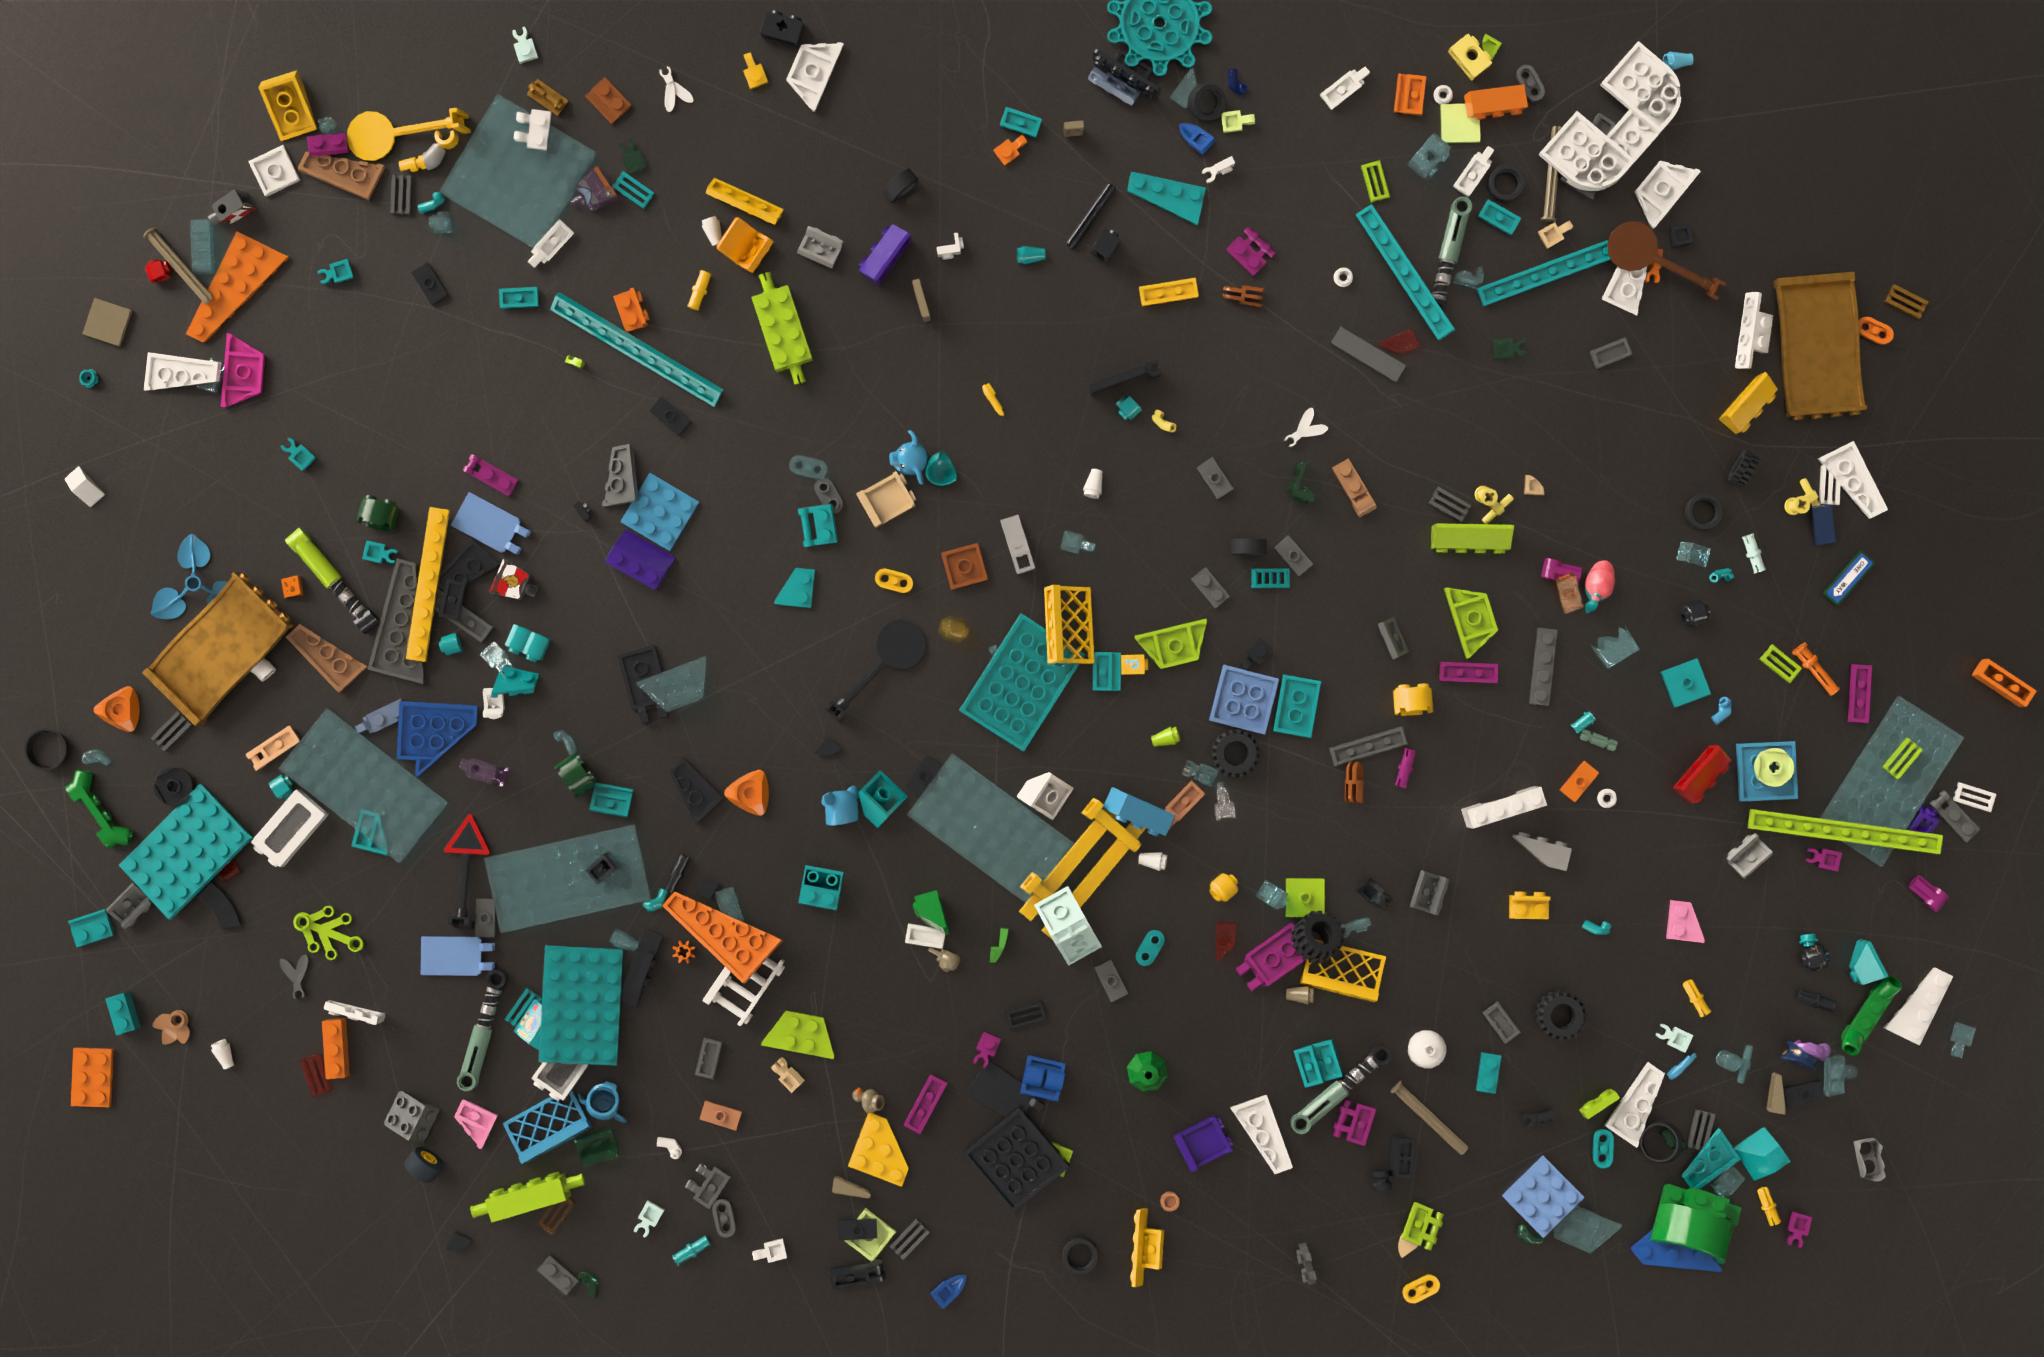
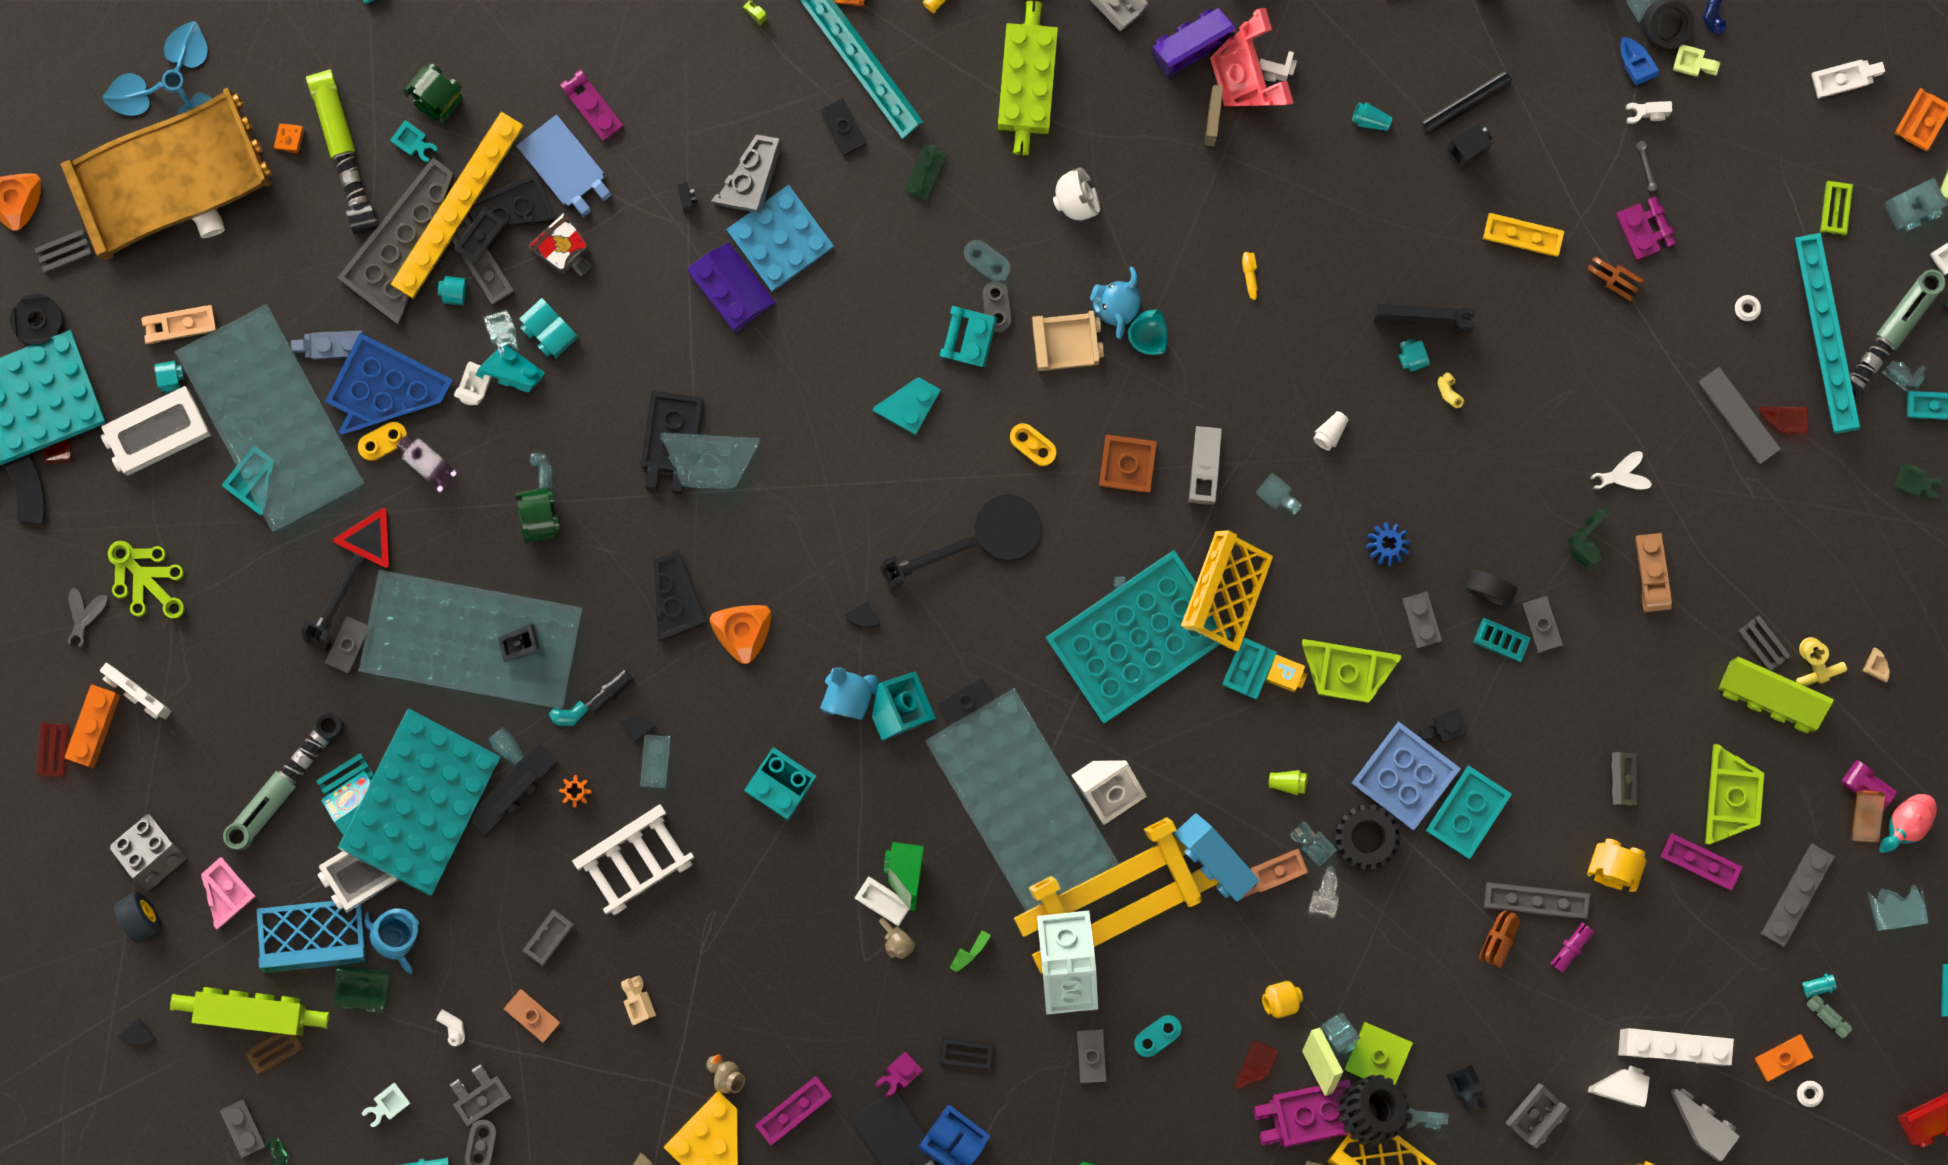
camera: 20 degrees right, 5 degrees down
medium nougat wing [286,624,368,693] -> none
medium blue tile [421,936,495,976] -> none
teal plate [589,782,633,818] -> none
orange wing [662,892,783,983] -> none
lime wing [761,1010,835,1059] -> none
clear yellow head [939,616,969,643] -> none
teal wing [1127,172,1206,226] -> none
white cone [1139,852,1168,871] -> none
dark grey plate [1196,457,1233,500] -> none
none -> yellow plate [358,422,408,461]
none -> clear green hinge [904,144,948,201]
none -> white cylinder [1053,167,1100,221]
none -> coral wing [1210,8,1294,106]
none -> yellowish green tile [1302,1027,1343,1096]
none -> blue gear [1366,522,1410,567]
none -> white slope [1588,1066,1650,1107]
none -> dark grey hinge [1636,141,1658,192]

